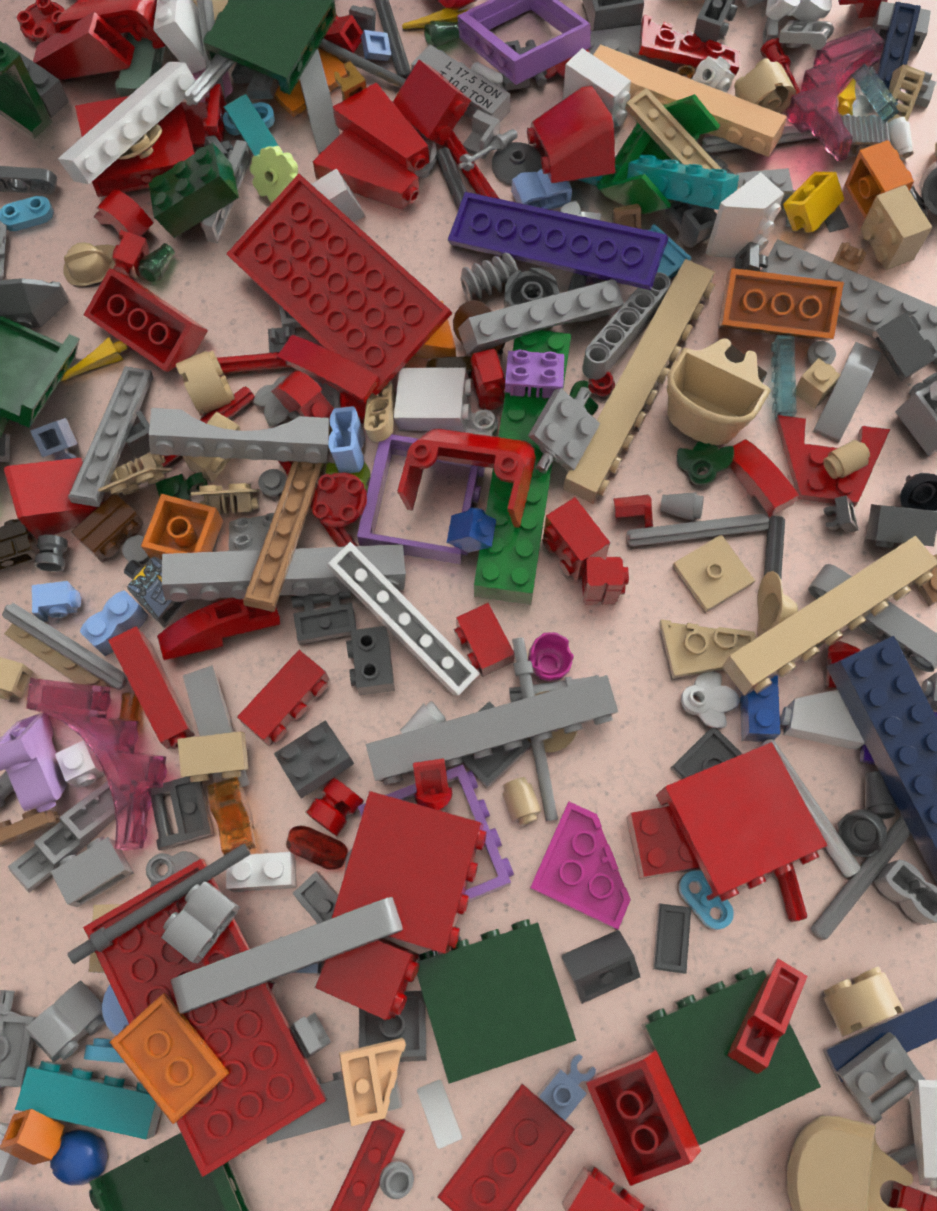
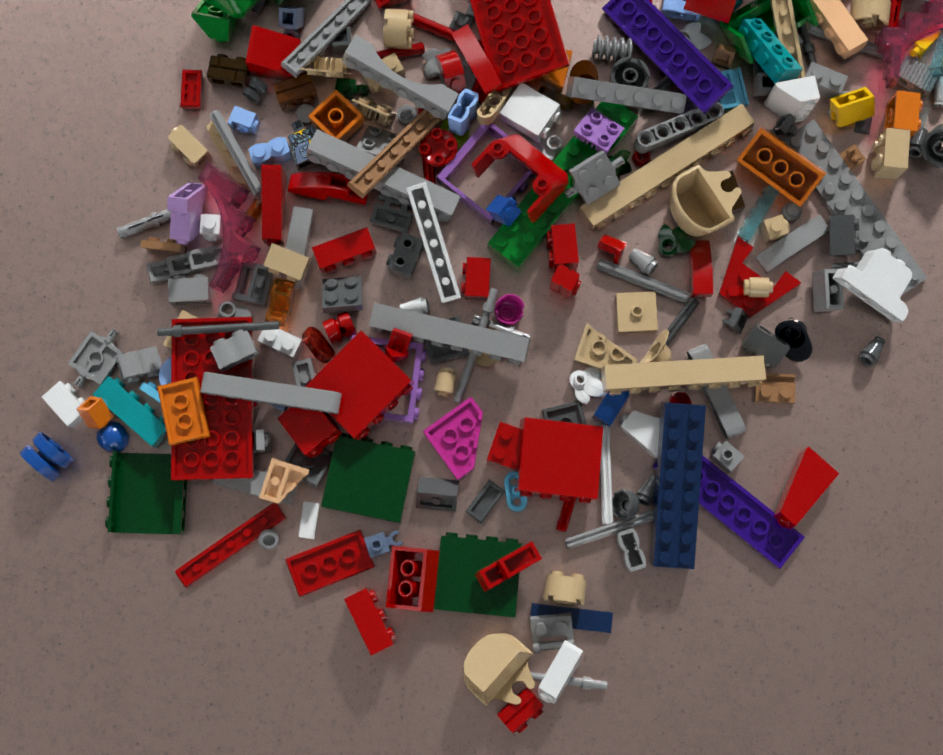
camera: 30 degrees right, 10 degrees up
red brick [471,349,505,410] -> none

